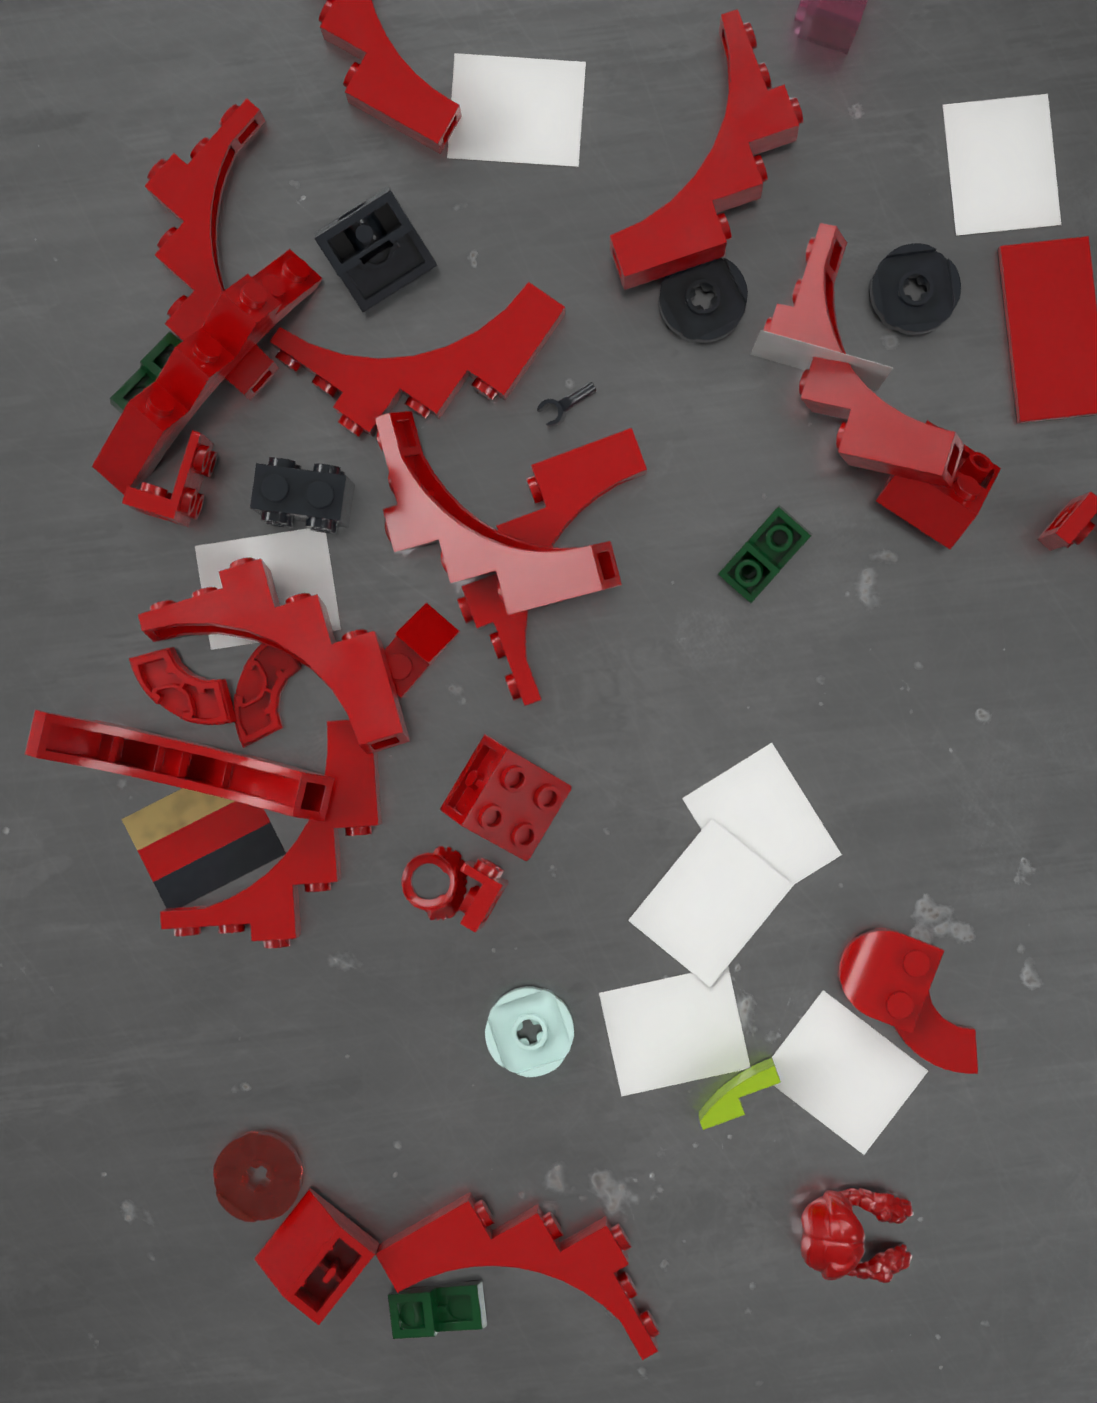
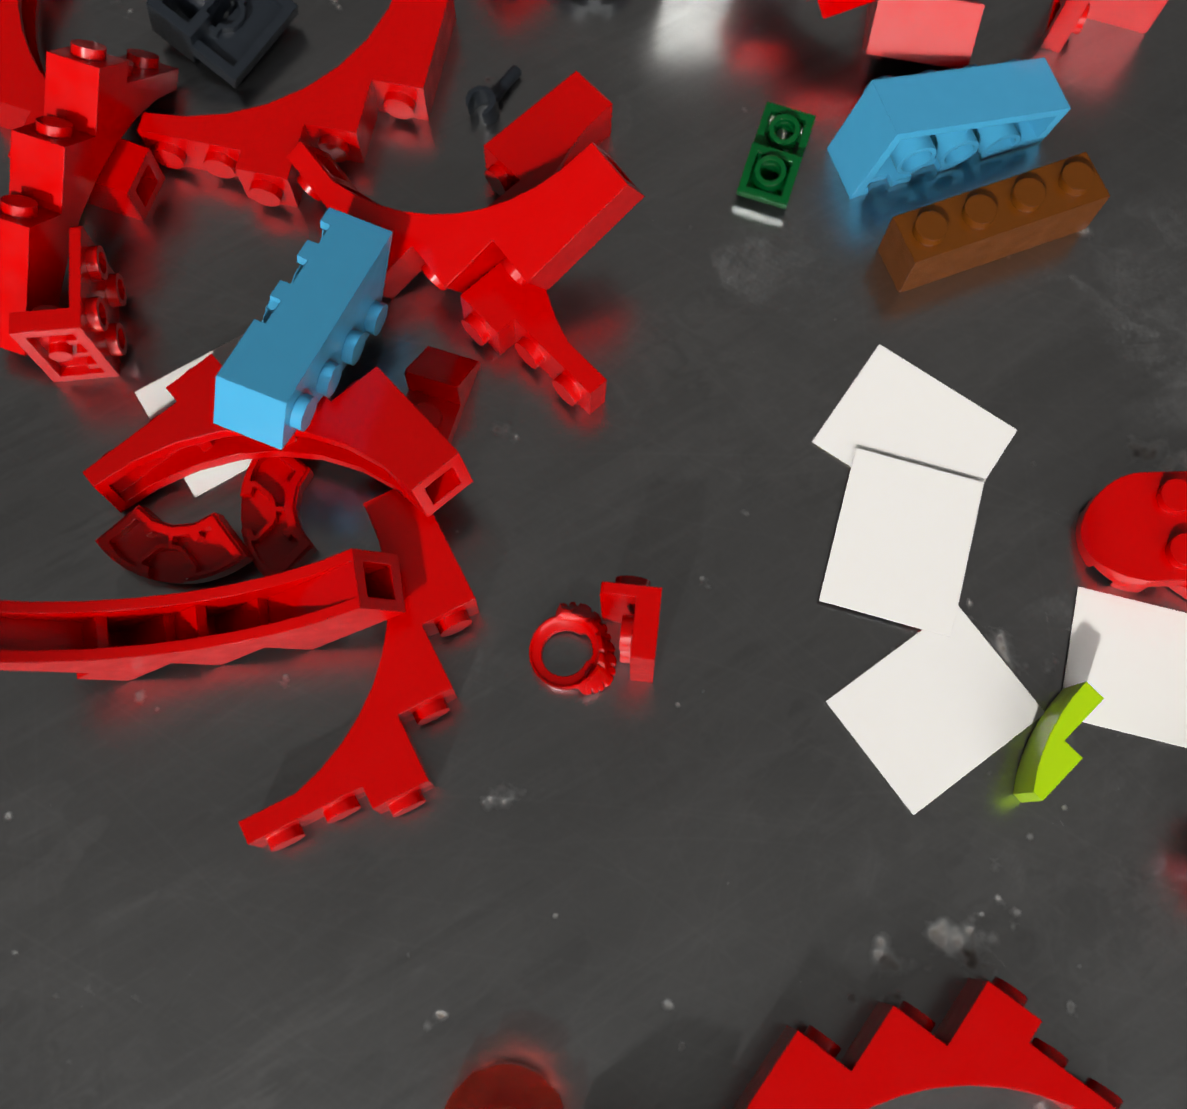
camera: 30 degrees left, 15 degrees down
sticker [122,788,286,909] -> none
black brick [250,457,355,534] -> none
red bracket [439,734,571,861] -> none
light aqua plate [485,986,574,1077] -> none
none -> dark azure wedge [213,207,393,450]
none -> dark azure wedge [827,57,1071,199]
none -> reddish brown brick [878,152,1110,293]

